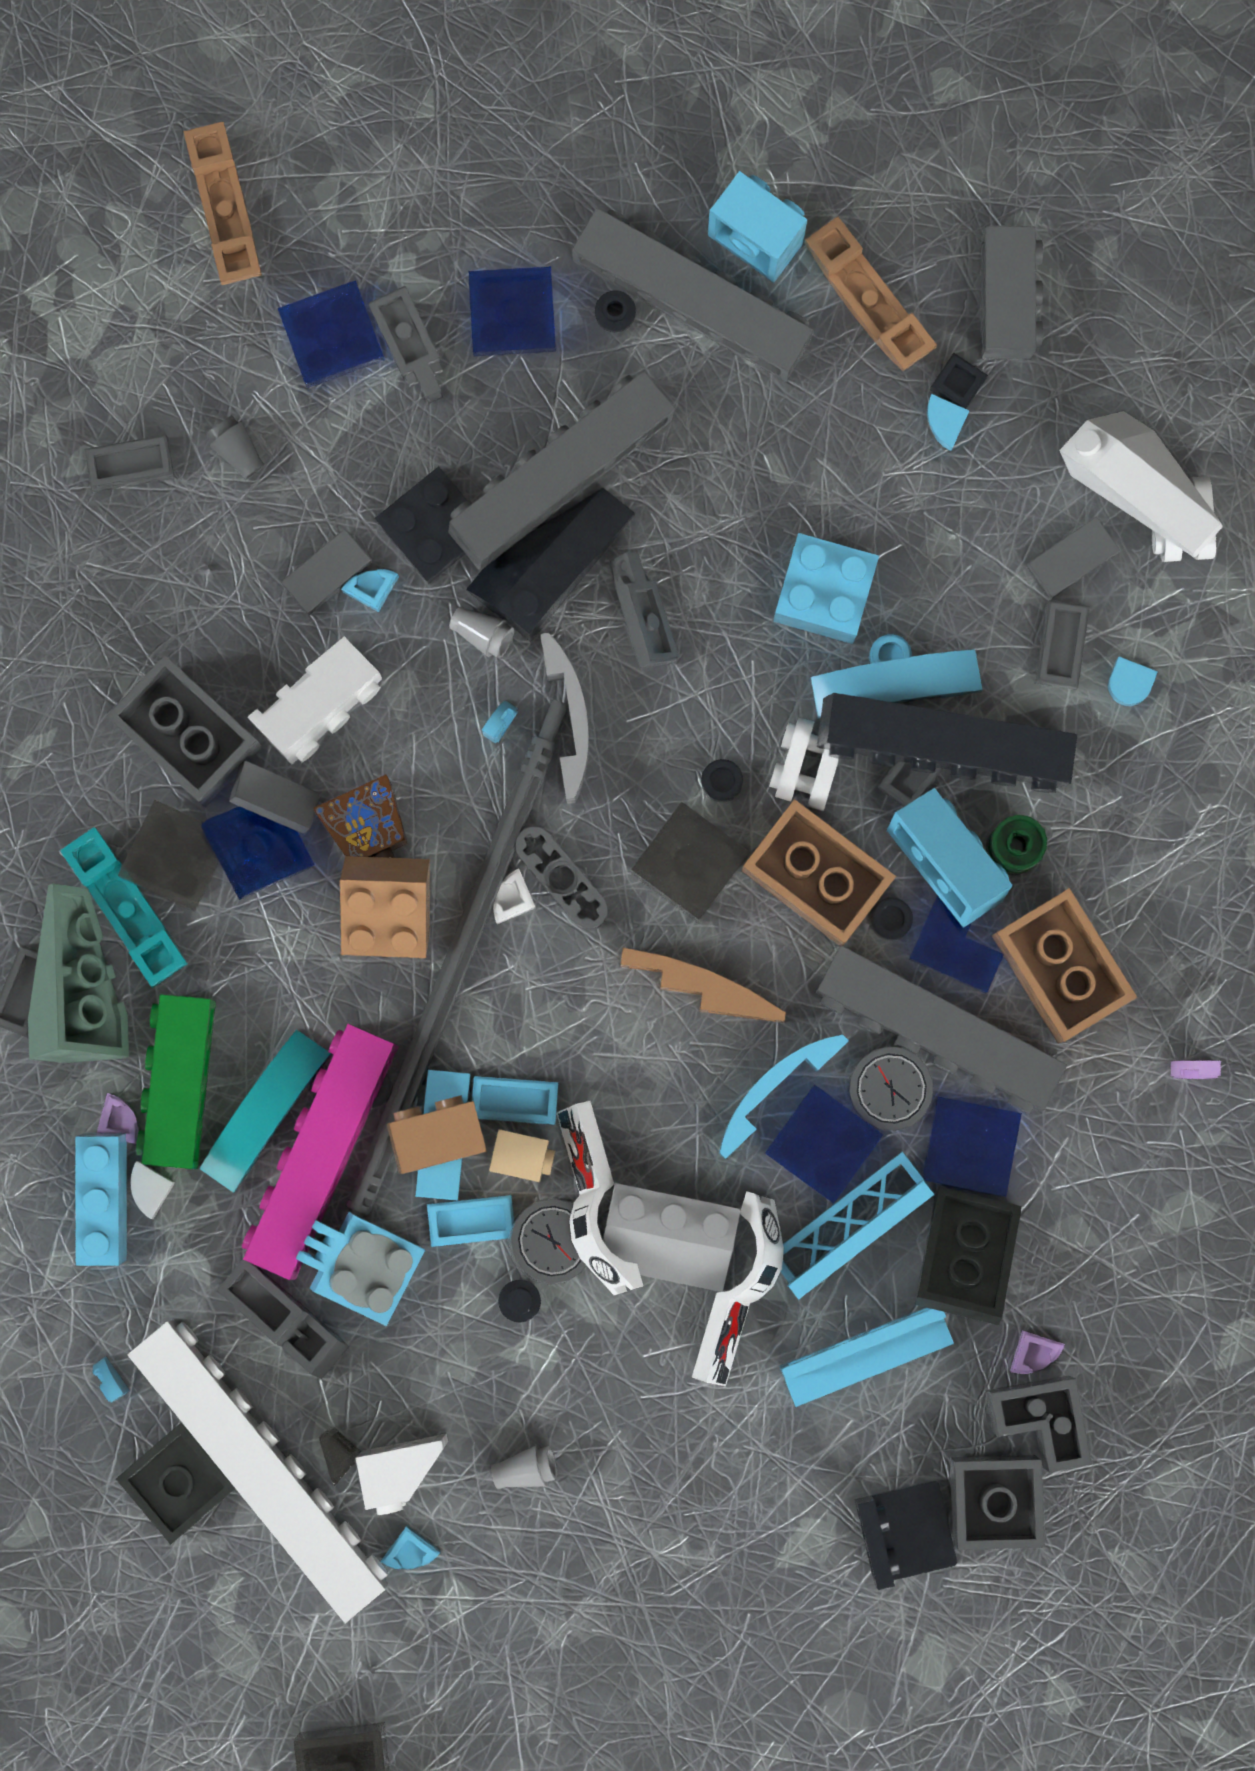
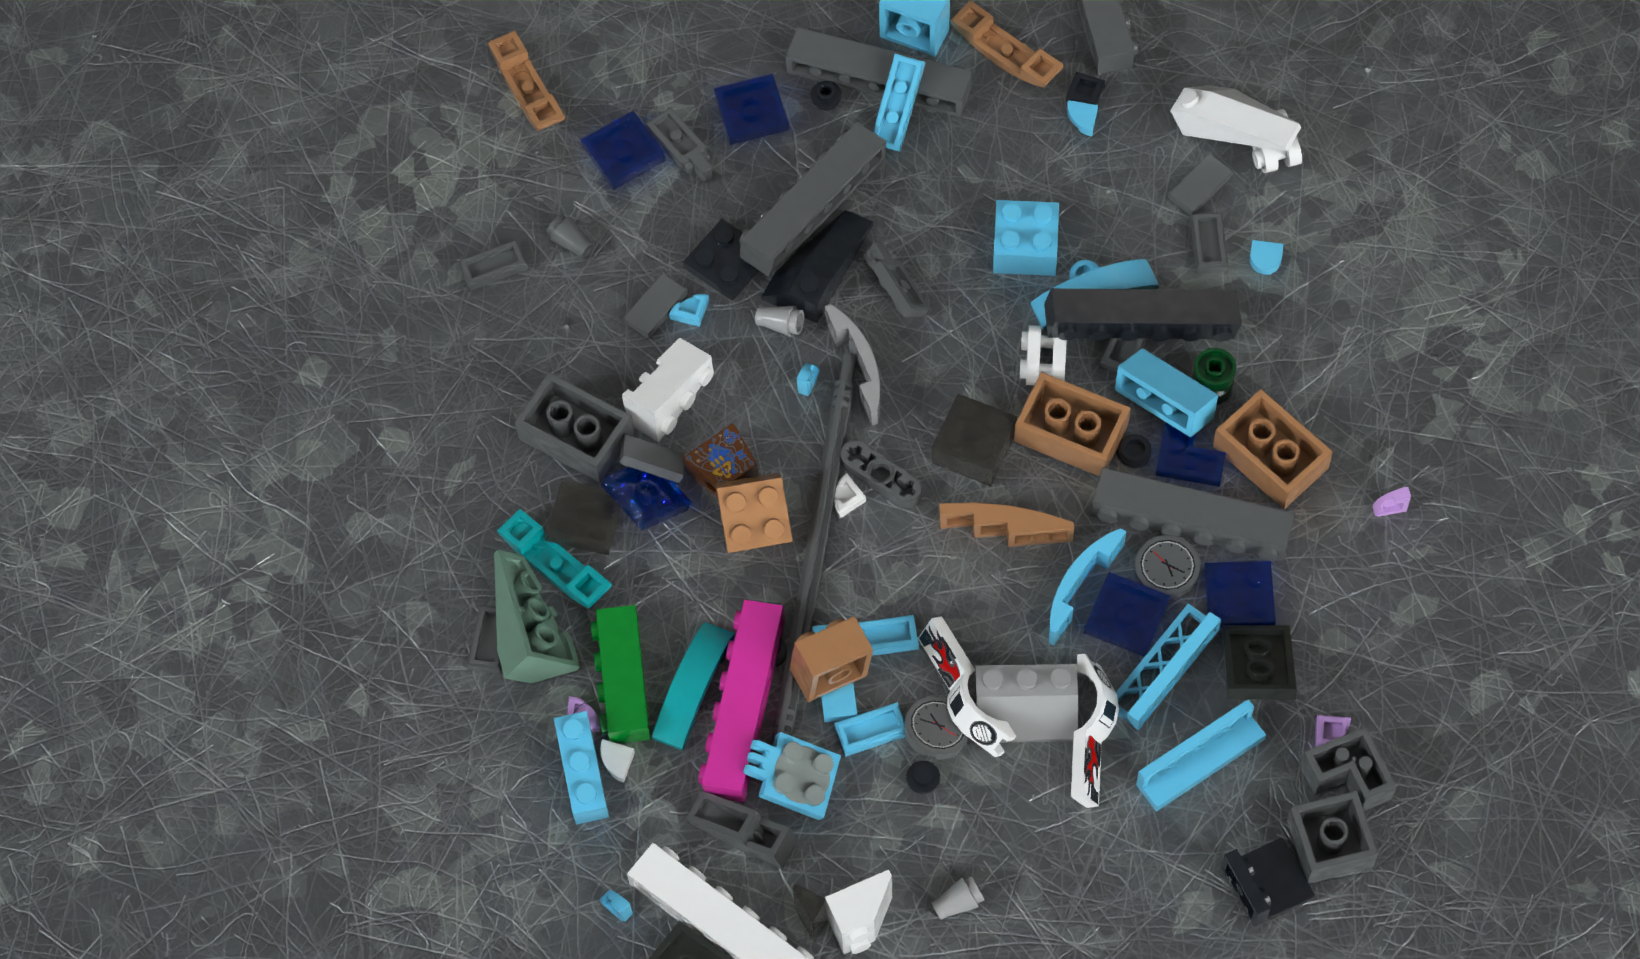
camera: 10 degrees left, 20 degrees down
tan brick [489,1129,555,1182] -> none
black tile [701,759,743,802] -> none
none -> medium azure tile [873,54,926,152]

